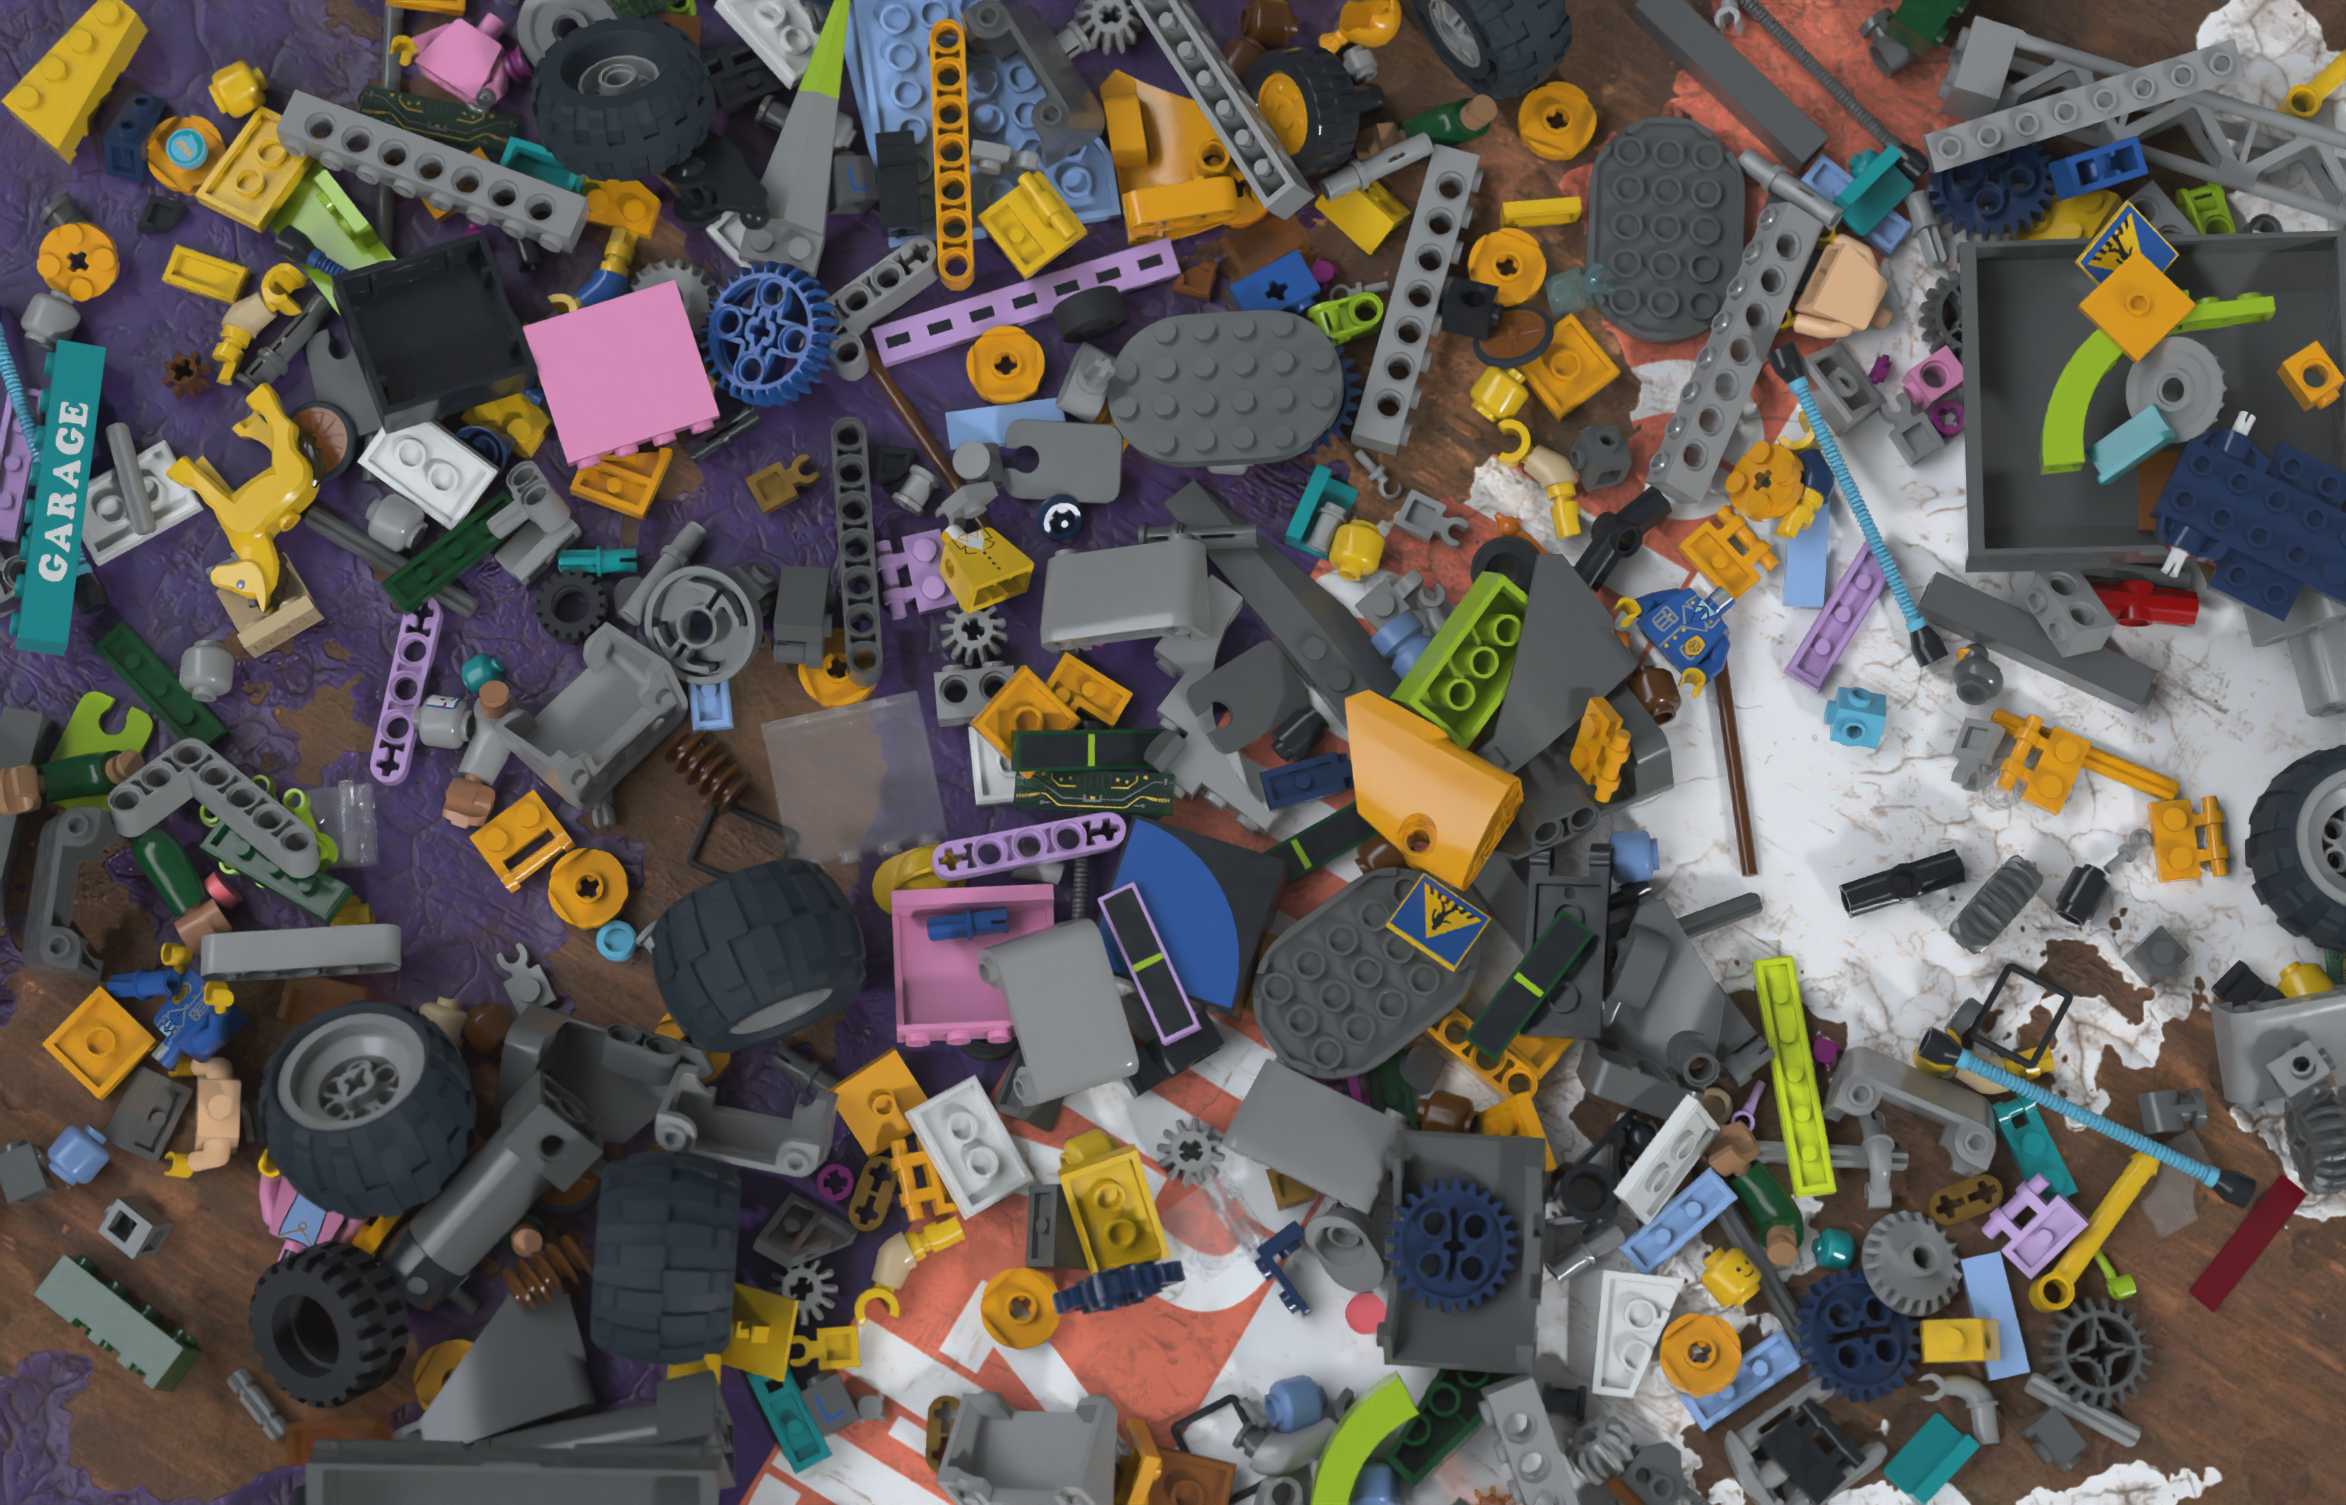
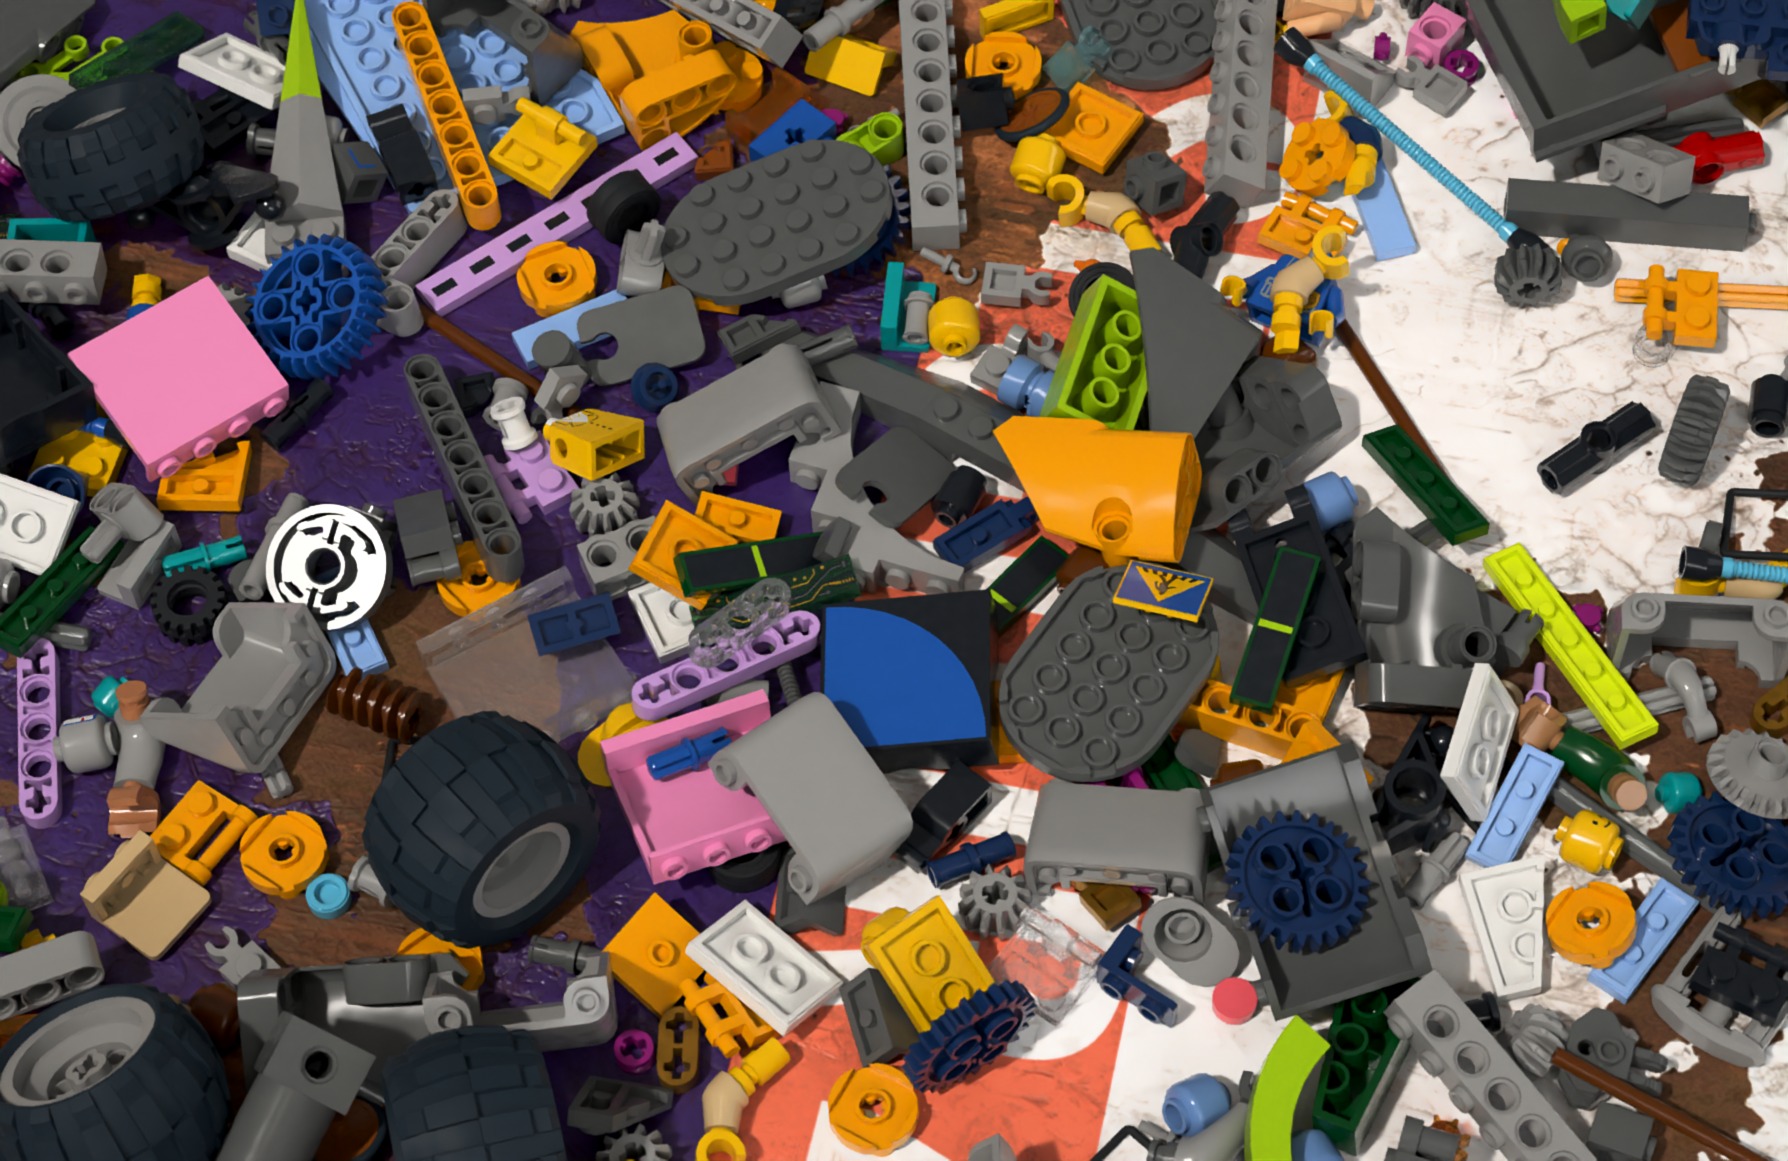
camera: 15 degrees left, 20 degrees down
light orange wing [580,175,661,240] -> none
pearl gold plate [745,454,820,516] -> none
black tile [1097,882,1202,1046] -> none
light orange plate [1569,696,1631,802] -> none
lavender tile [1783,541,1900,693] -> none
medium azure brick [1824,686,1886,749] -> none
light grey plate [1951,717,2006,793] -> none
none -> tan bracket [80,830,212,961]
none -> white bush [490,397,538,450]
none -> dark blue hinge [526,592,621,656]
none -> clear beam [688,578,791,668]
none -> dark grey tile [717,314,801,365]
none -> dark blue pin [925,831,1016,888]
none -> yellow piece [1270,225,1350,354]
none -> dark green tile [1361,424,1490,546]
none -> dark grey gear [1494,243,1563,308]

